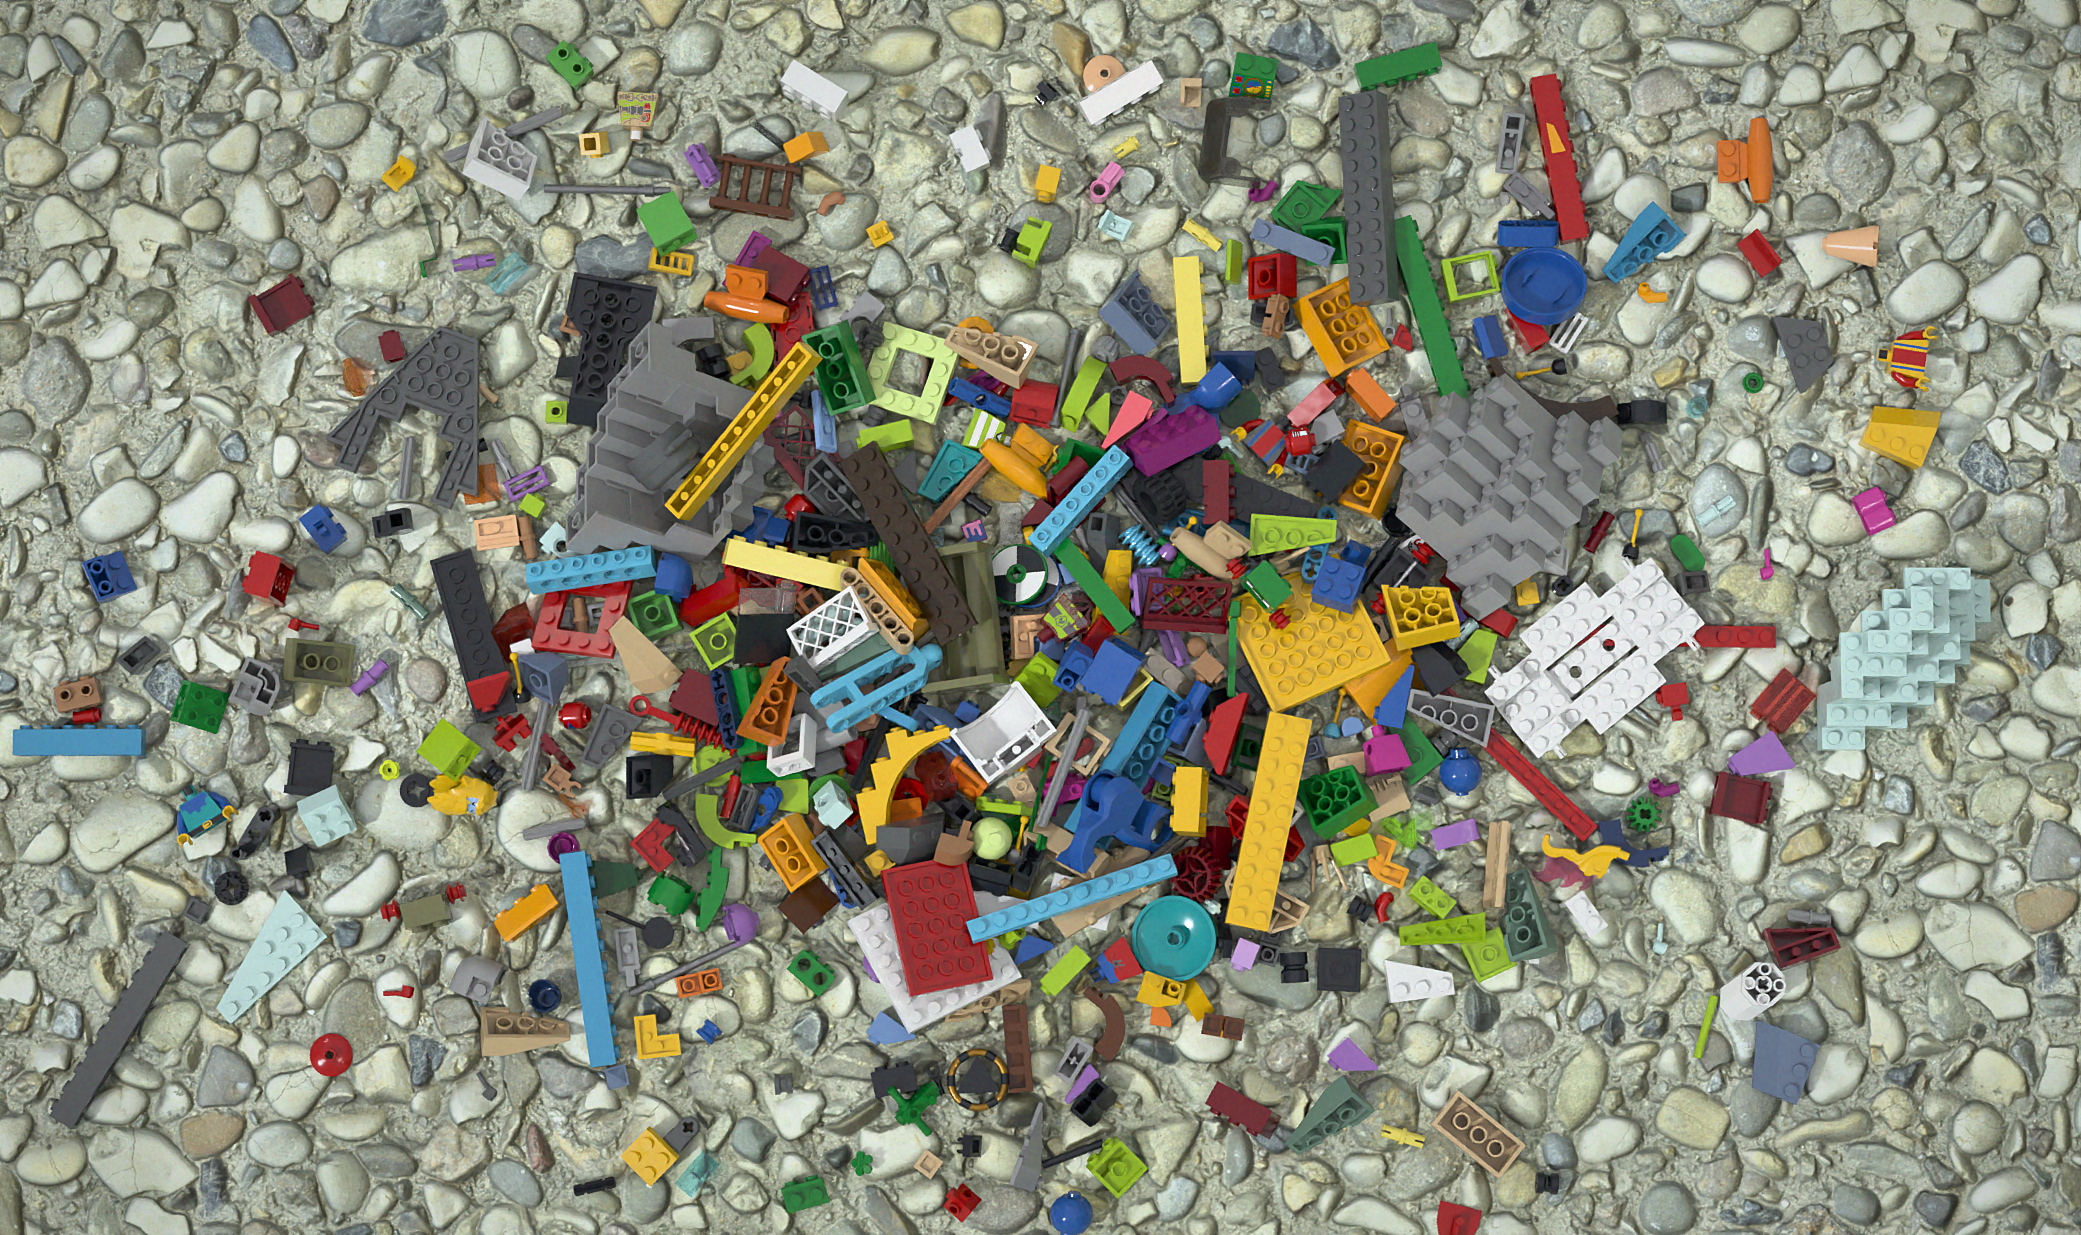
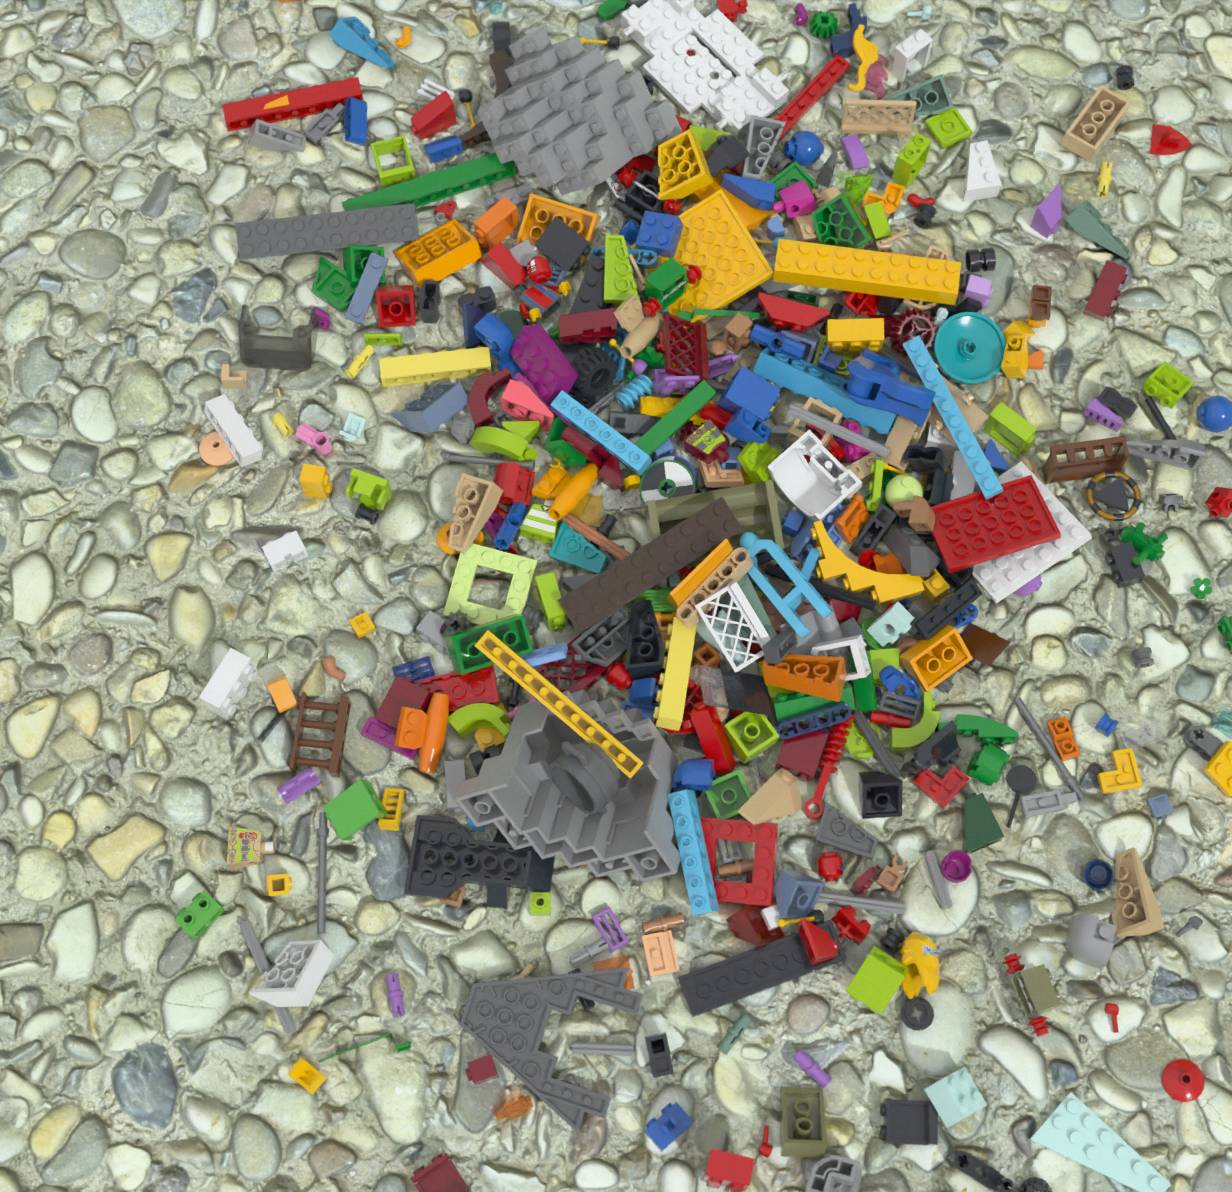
camera: 90 degrees left, 15 degrees down
black slope [284,846,315,880] -> none
neon yellow plate [379,760,400,781] -> none
clear light blue tile [483,252,529,296] -> none
light orange slope [493,883,563,943] -> none
lime plate [519,492,548,520] -> none
light aqua brick [539,521,583,559] -> none
clear orange hand [558,793,584,818] -> none
dark azure brick [559,849,621,1067] -> none
yellow piece [630,731,696,757] -> none
medium lavender cylinder [722,903,760,947] -> none
green brick [787,949,836,997] -> none
medium blue slope [866,1011,917,1046] -> none
tan plate [913,1149,943,1179] -> none
clear red brick [914,750,959,802] -> none
tile [961,519,988,543] -> none
green piece [1028,755,1053,851] -> none
black tile [1035,80,1061,105] -> none
light grey slope [1053,1037,1094,1085] -> none
reddish brown arch [1082,987,1125,1061] -> none
red torso [1089,937,1143,984] -> none
green slope [1228,52,1278,106] -> none
medium nougat hinge [1261,294,1289,340] -> none
black tile [1317,948,1362,992] -> none
green brick [1353,42,1443,92] -> none
black hair [1381,505,1412,538] -> none
lime wing [1399,912,1486,946] -> none
blue piece [1500,247,1587,325] -> none

